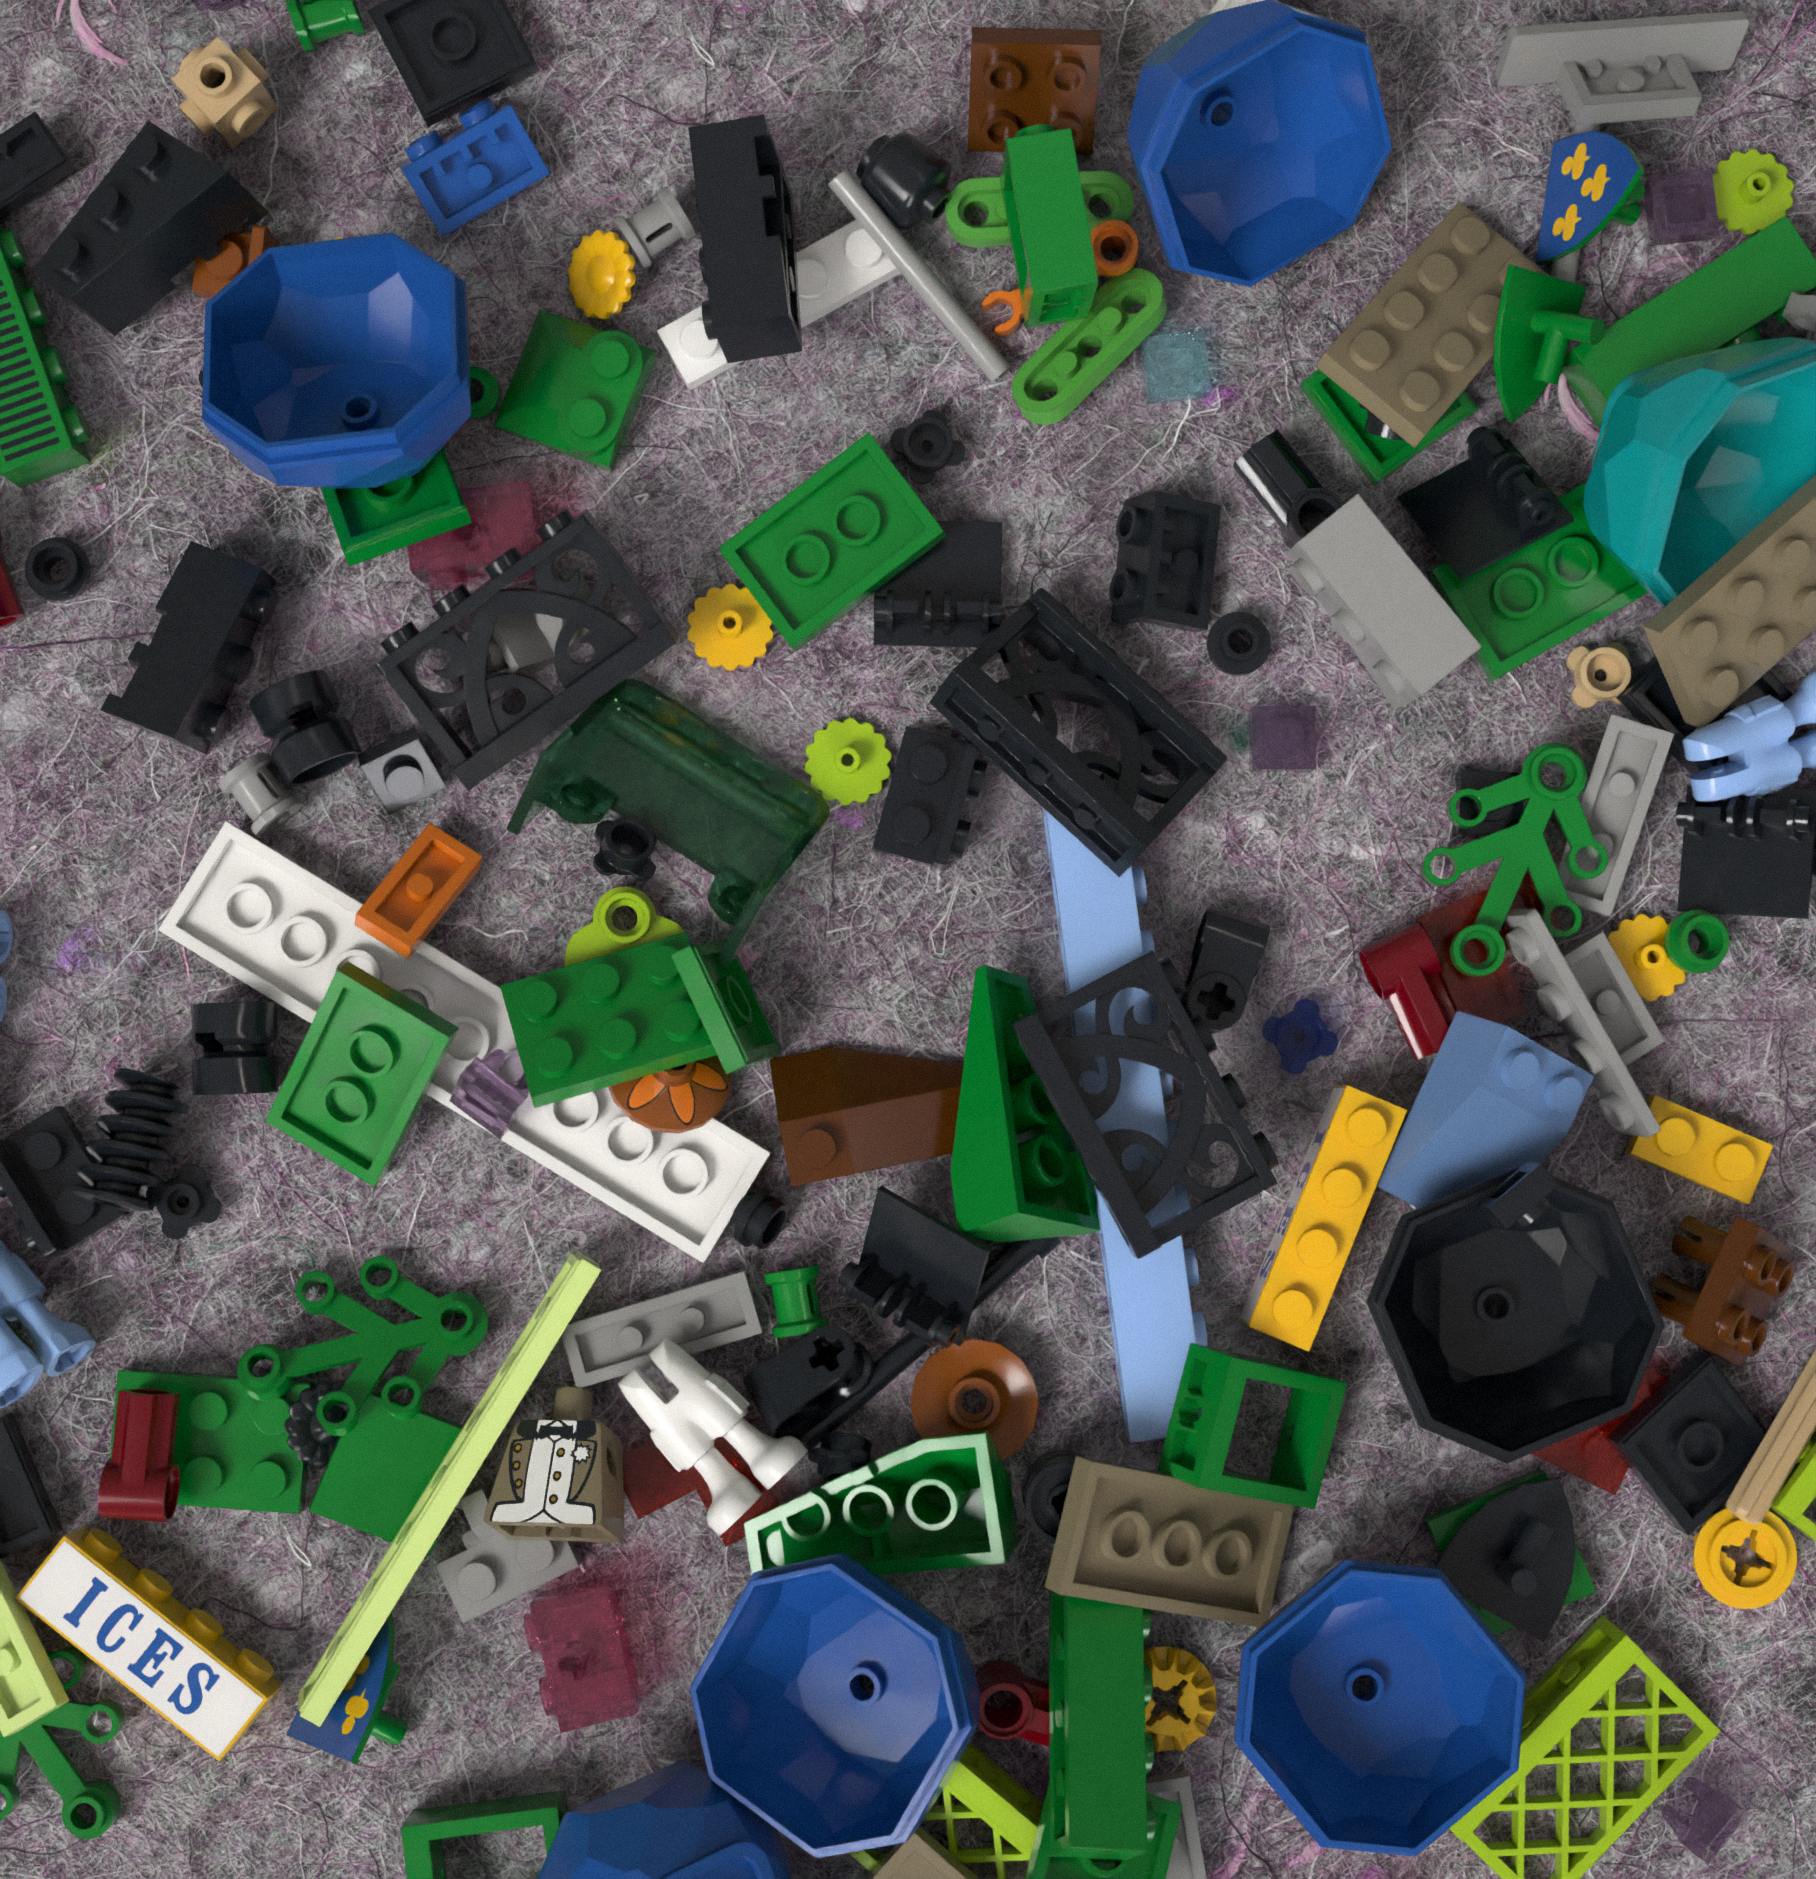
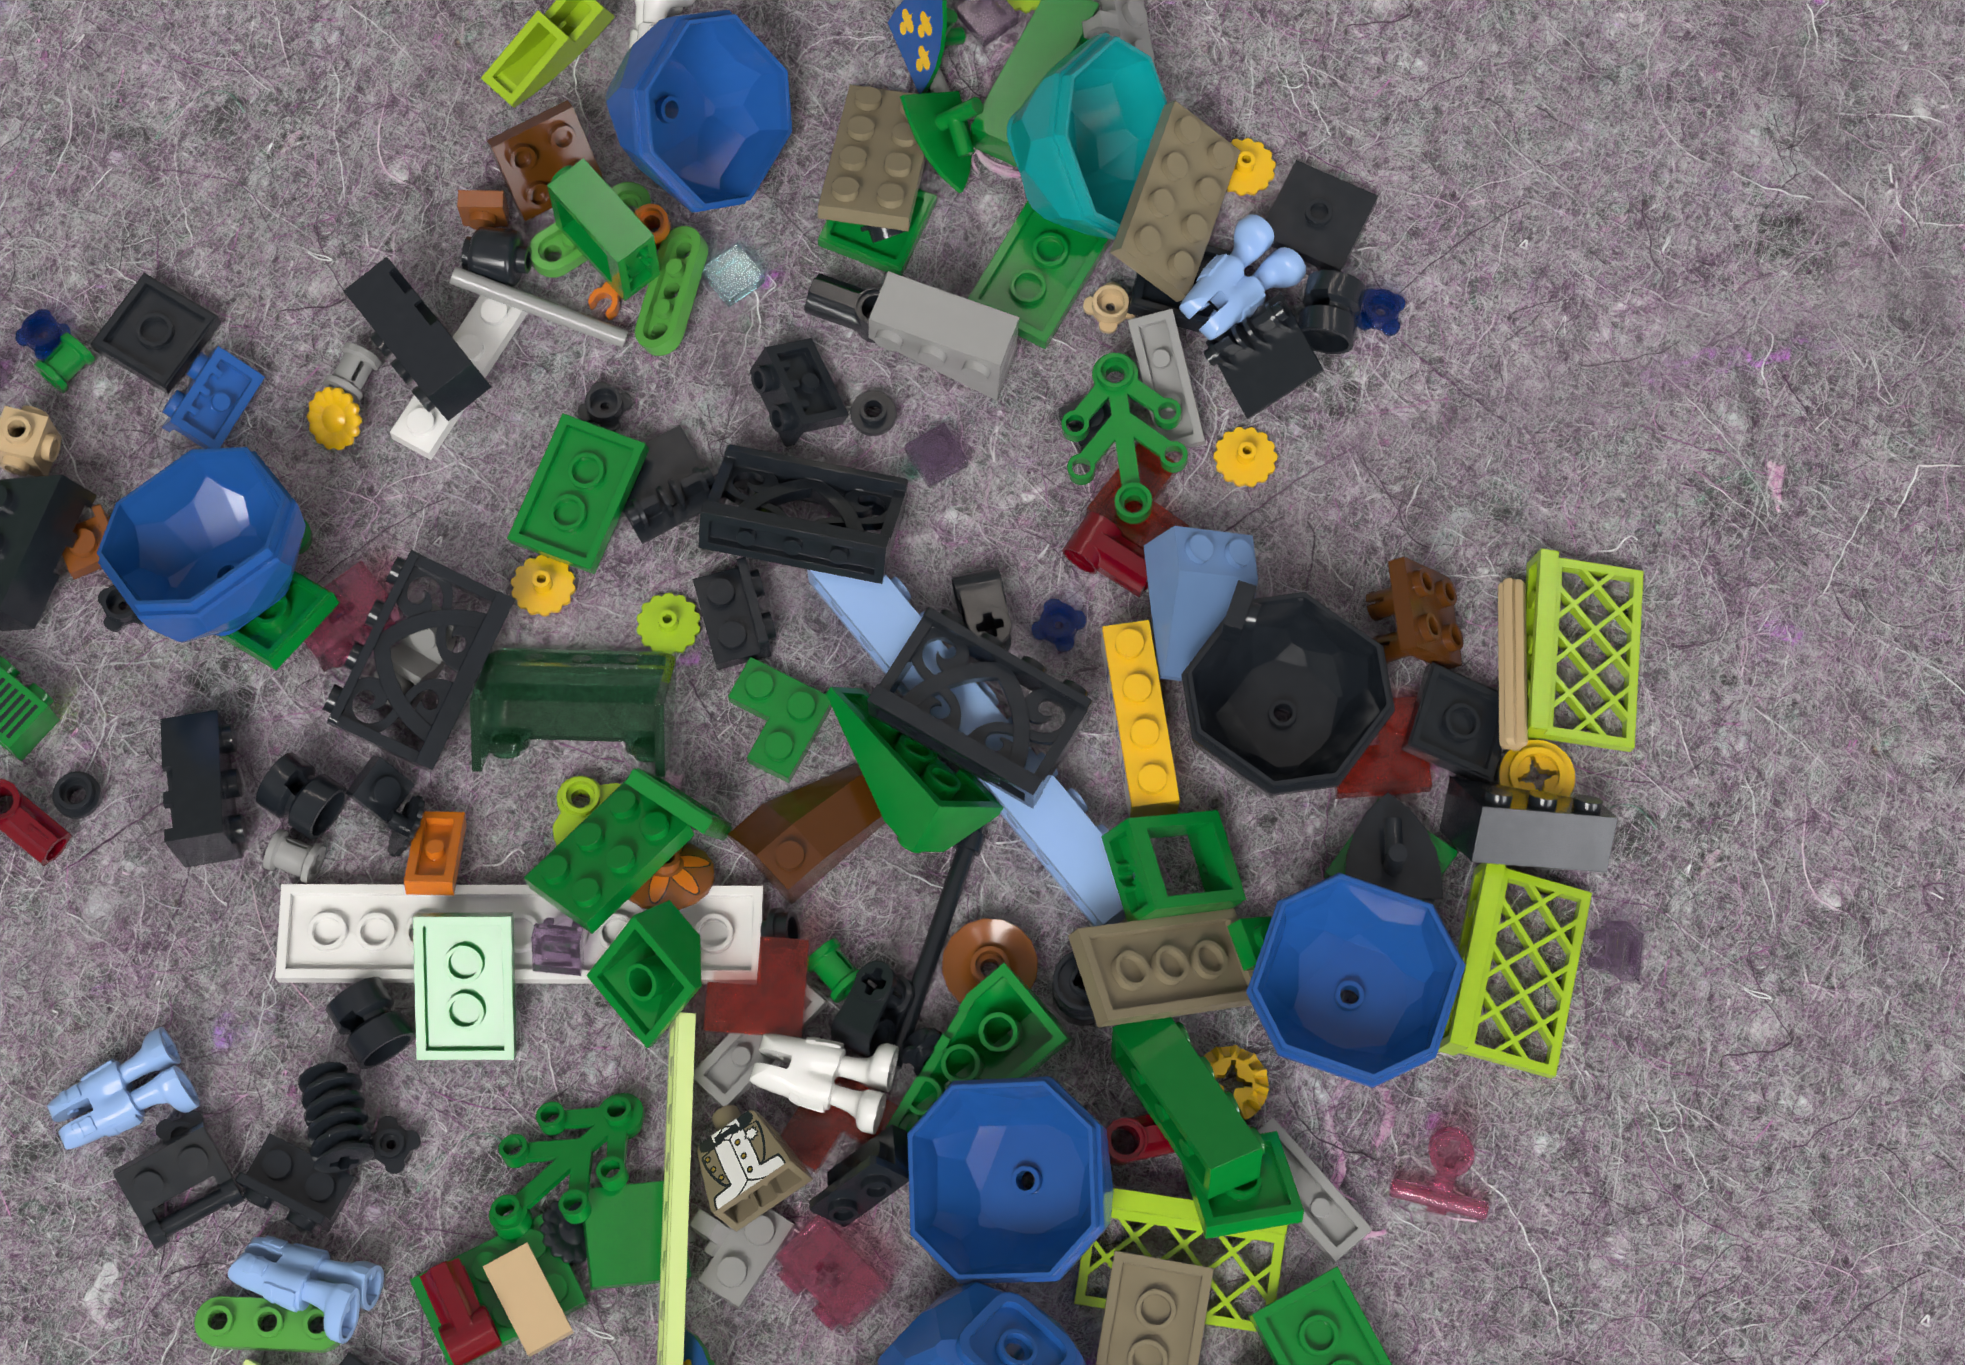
camera: 30 degrees left, 15 degrees down
green slope [494,310,657,472] -> none
black plate [593,817,657,882] -> none
black hinge [838,1185,990,1348] -> none
black hinge [1397,426,1574,581] -> none
light grey bracket [1504,909,1665,1138] -> none
yellow plate [1625,1095,1773,1204] -> none
green plate [1664,910,1729,974] -> none
none -> black piece [384,795,425,858]
none -> dark orange plate [457,190,509,230]
none -> tan tile [482,1243,574,1357]
none -> green slope [587,900,702,1048]
none -> clear red plate [703,936,810,1038]
none -> green plate [728,657,832,784]
none -> black bracket [809,1124,909,1227]
none -> green plate [1227,916,1272,971]
none -> wedge [1439,776,1618,873]

